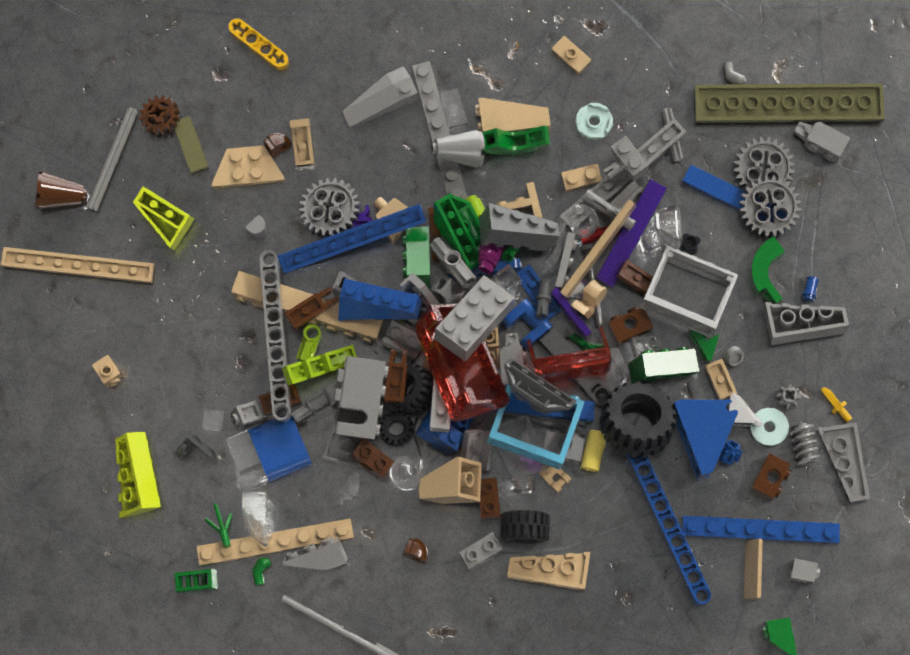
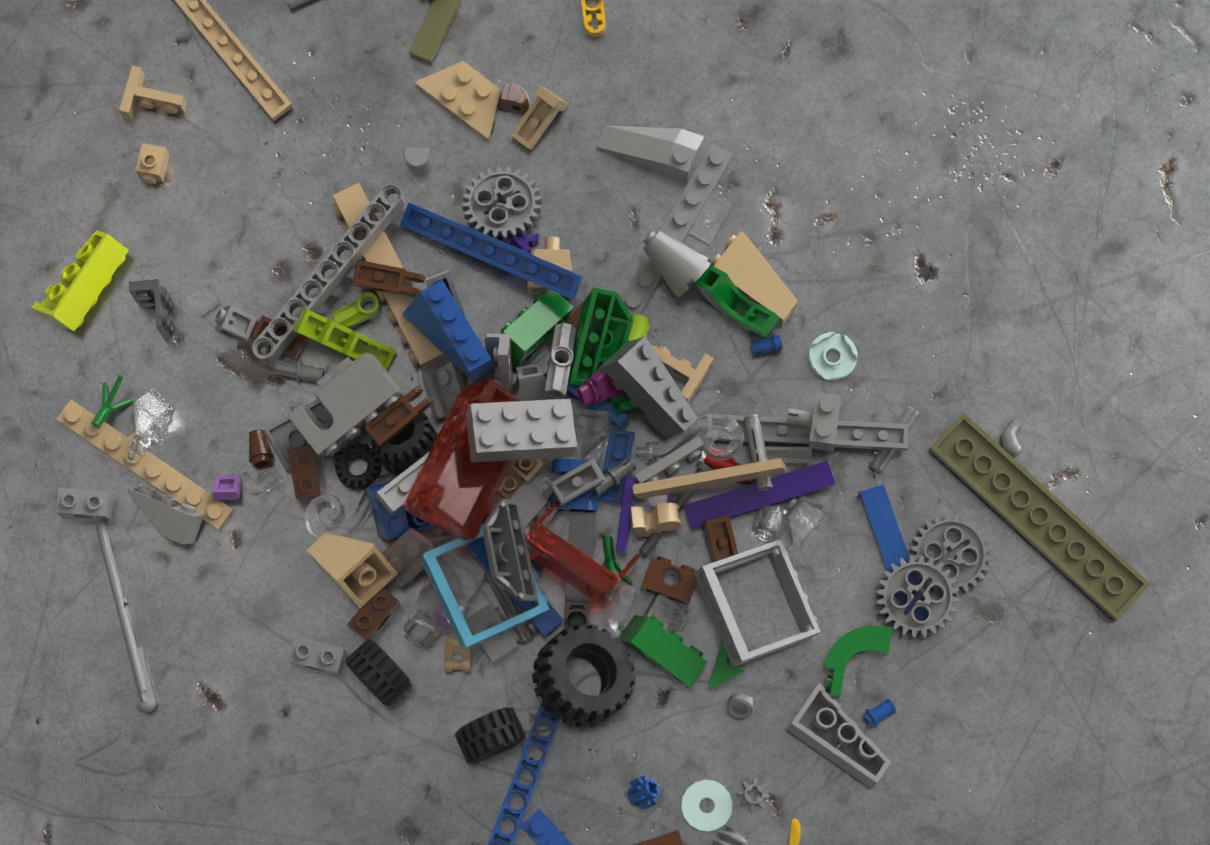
camera: 40 degrees right, 0 degrees up
neon yellow wedge [133,187,195,251] -> none
green slope [174,569,218,593] -> none
blue door [226,414,312,491] -> none
green arm [252,557,271,586] -> none
reddish brown piece [402,537,428,563] -> none
tan wing [507,552,590,591] -> none
tan plate [551,36,592,74] -> none
tan plate [561,164,602,192] -> none
light yellow pin [580,430,606,472] -> none
blue ladder [673,399,738,481] -> none
black plate [679,233,701,254] -> none
tan plate [704,359,737,400] -> none
white slope [729,393,763,427] -> none
light grey hinge [794,122,850,162] -> none
none -> light grey brick [56,488,115,522]
none -> tan bracket [119,66,187,121]
none -> medium lavender plate [212,476,242,500]
none -> reddish brown cone [249,429,274,468]
none -> black tyre [455,707,526,764]
none -> light grey slope [549,458,605,505]
none -> blue pin [750,334,783,356]

